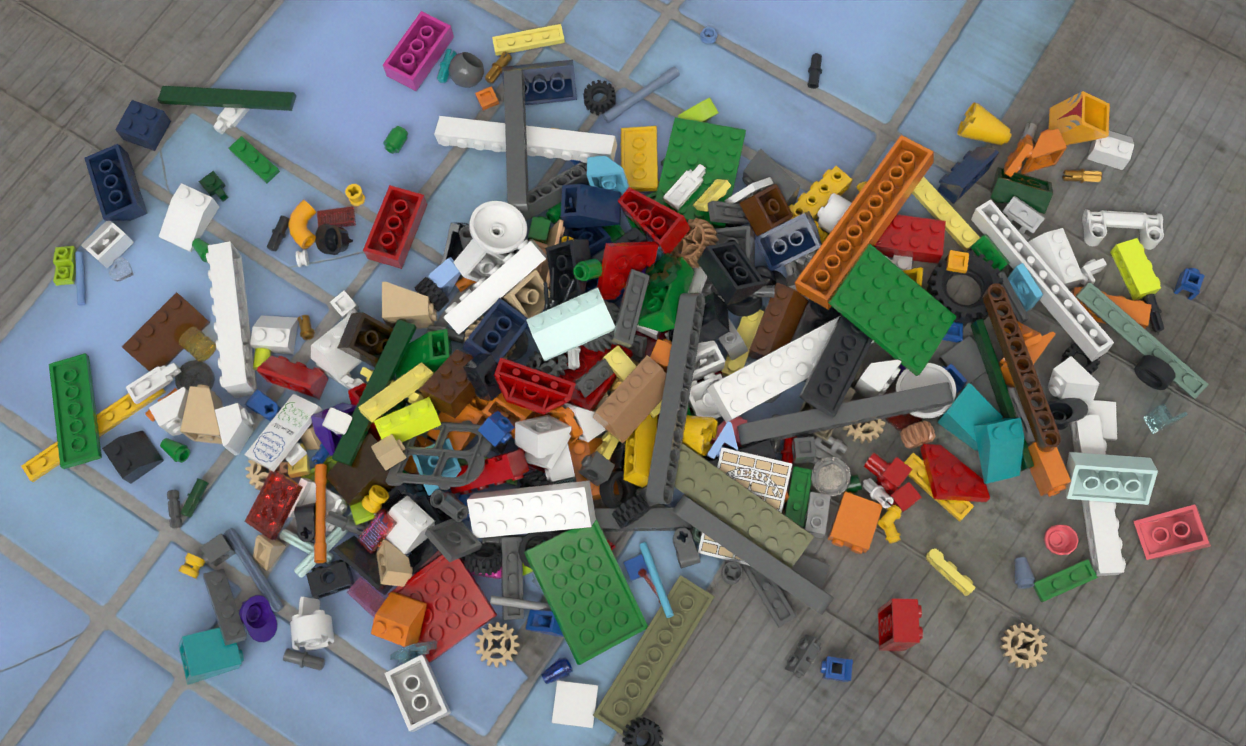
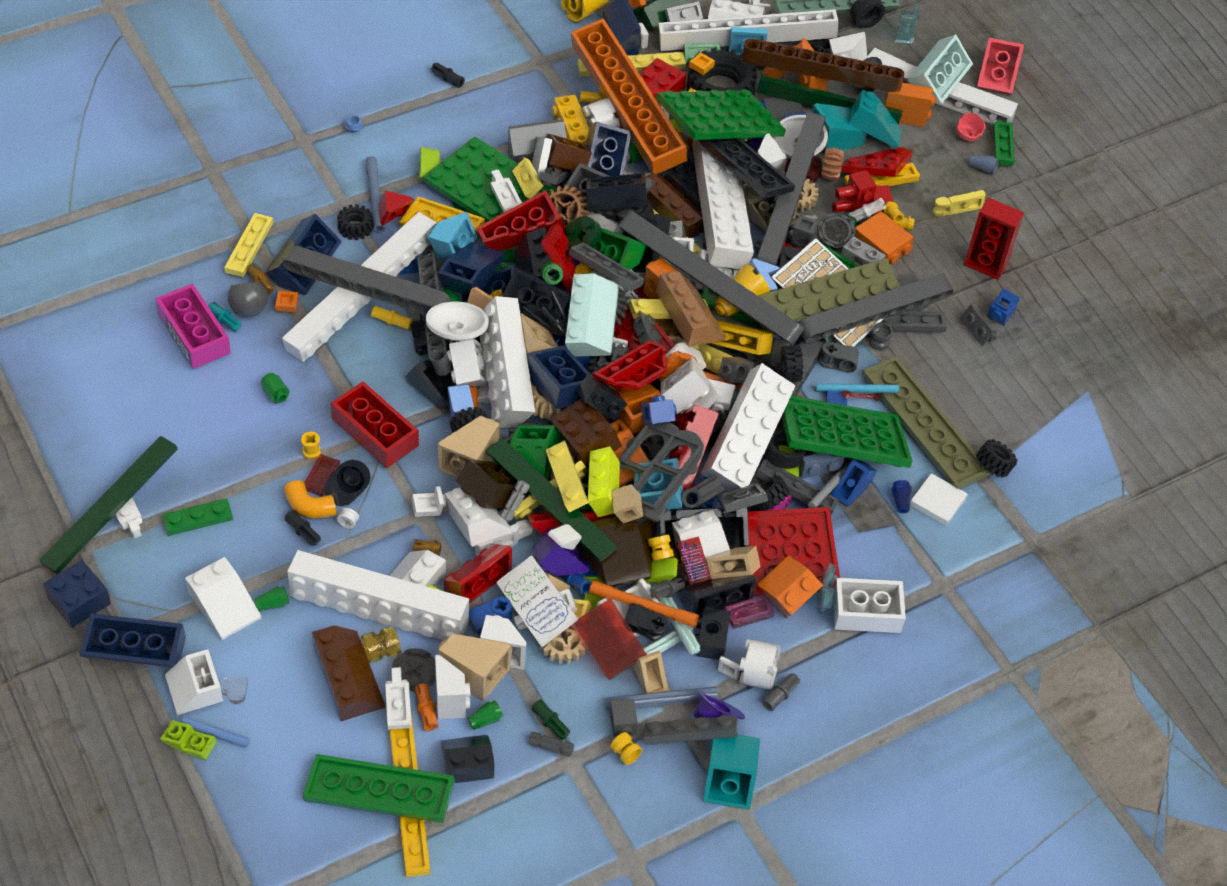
camera: 70 degrees left, 20 degrees down
dark green plate [198,171,229,202] -> none
tan gear [475,622,520,668] -> none
tan gear [1000,623,1047,669] -> none
none -> red slope [379,191,414,226]
none -> light grey axle [500,480,529,521]
none -> white tile [639,23,649,49]

